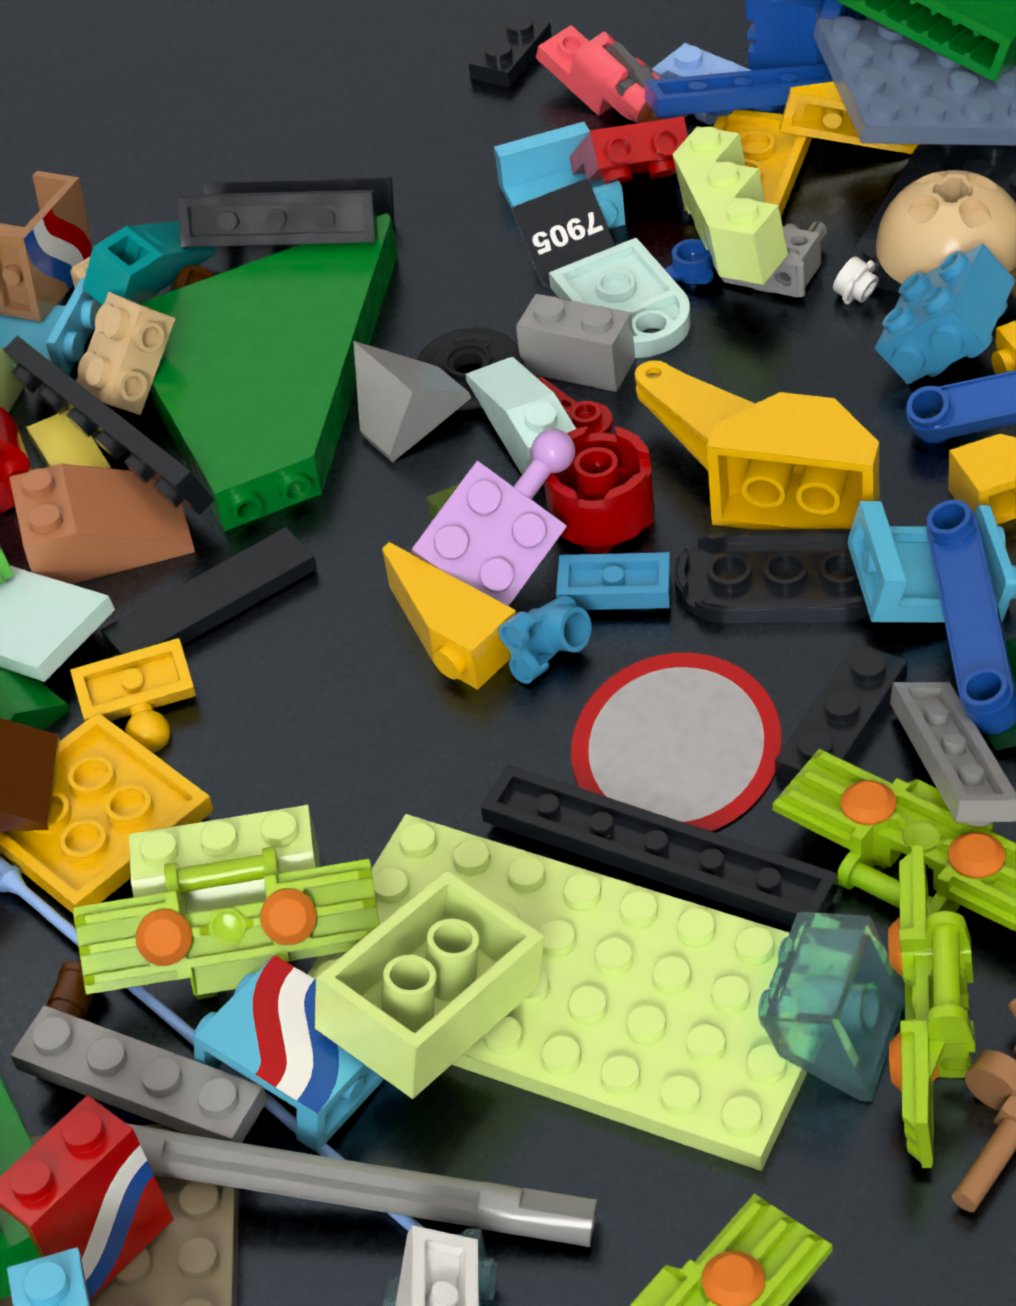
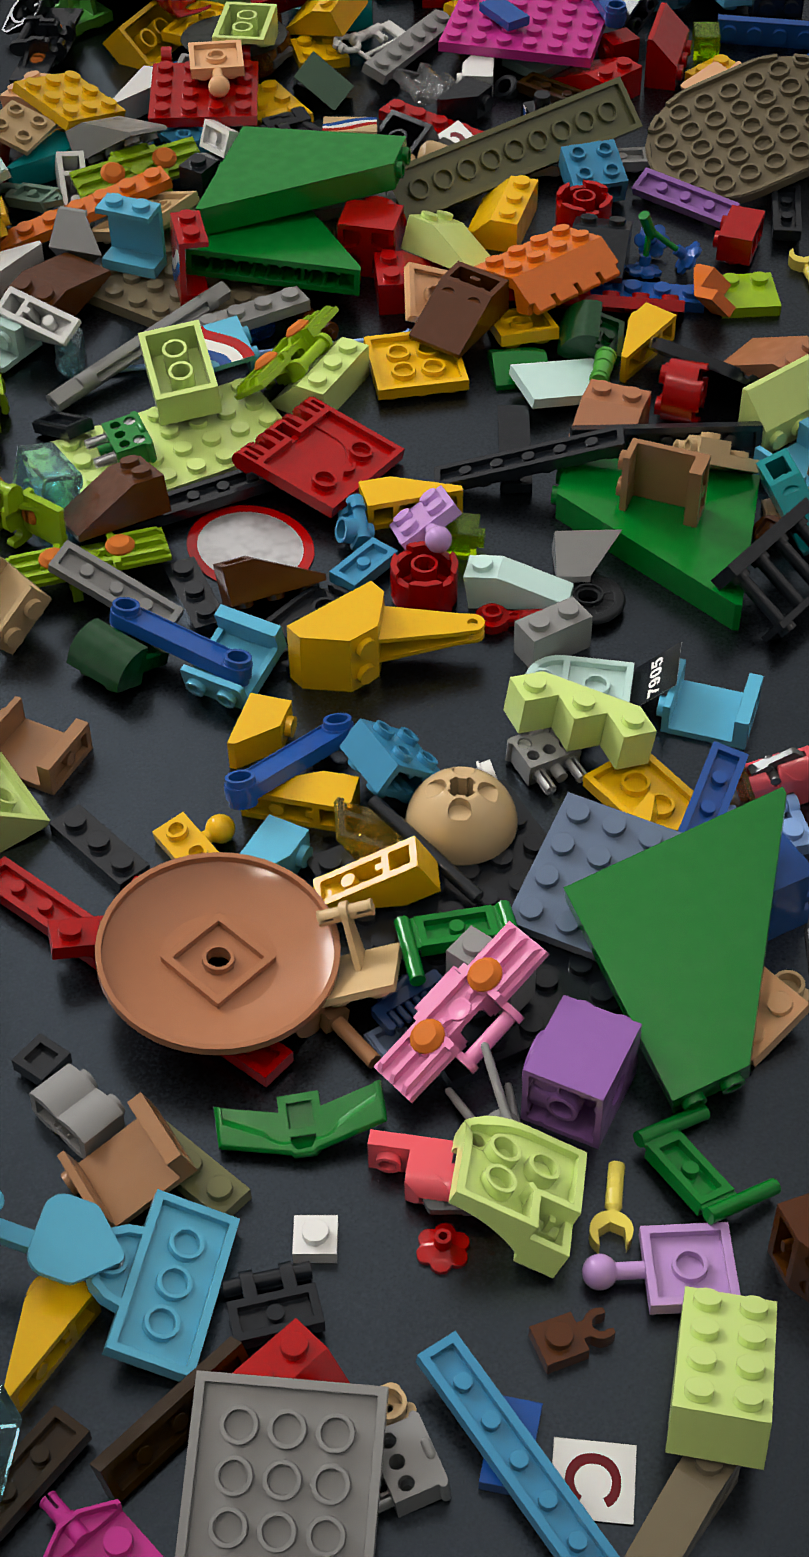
camera: 120 degrees right, 0 degrees up
yellow plate [70,638,196,753] -> none
red plate [569,116,688,184] -> none
none -> black tile [32,411,95,440]
none -> reddish brown slope [64,455,172,542]
none -> green piece [84,411,157,469]
none -> reddish brown slope [213,556,327,610]
none -> red hinge [232,396,405,518]
none -> black plate [434,424,627,490]
none -> medium nougat panel [616,438,711,528]

